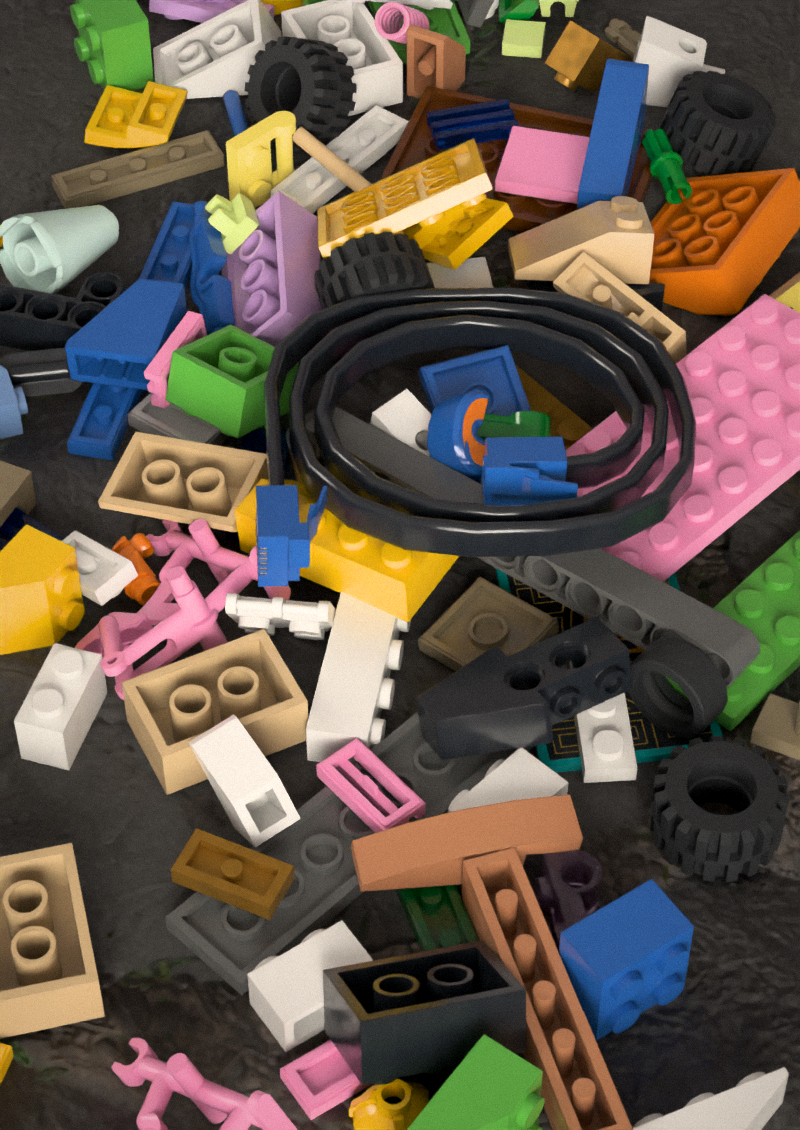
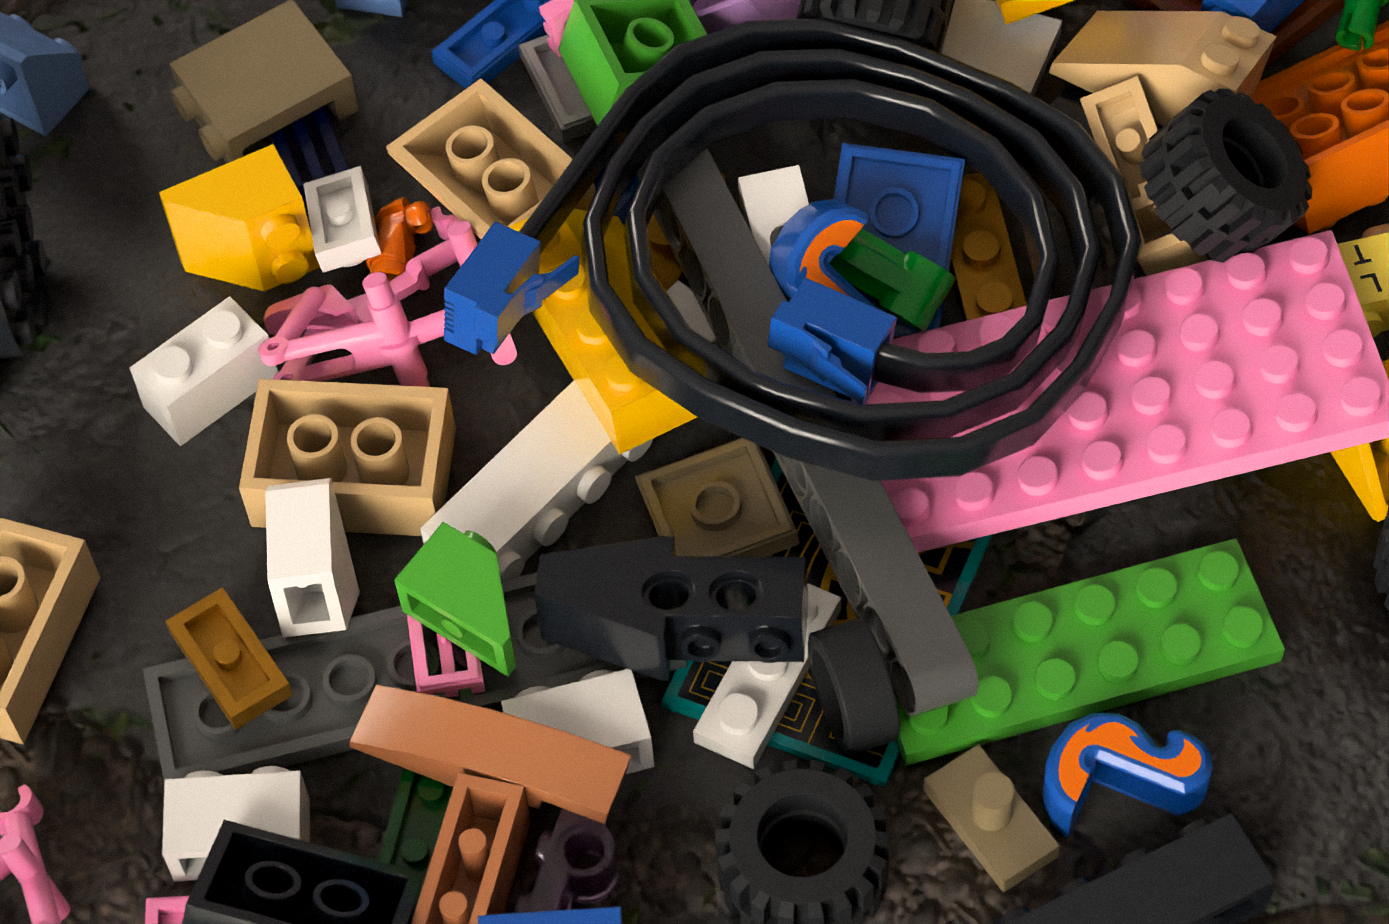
camera: 35 degrees right, 10 degrees up
white plate [225,593,336,640] -> none
none -> bright green slope [395,522,516,677]
none -> black tyre [1140,88,1312,263]

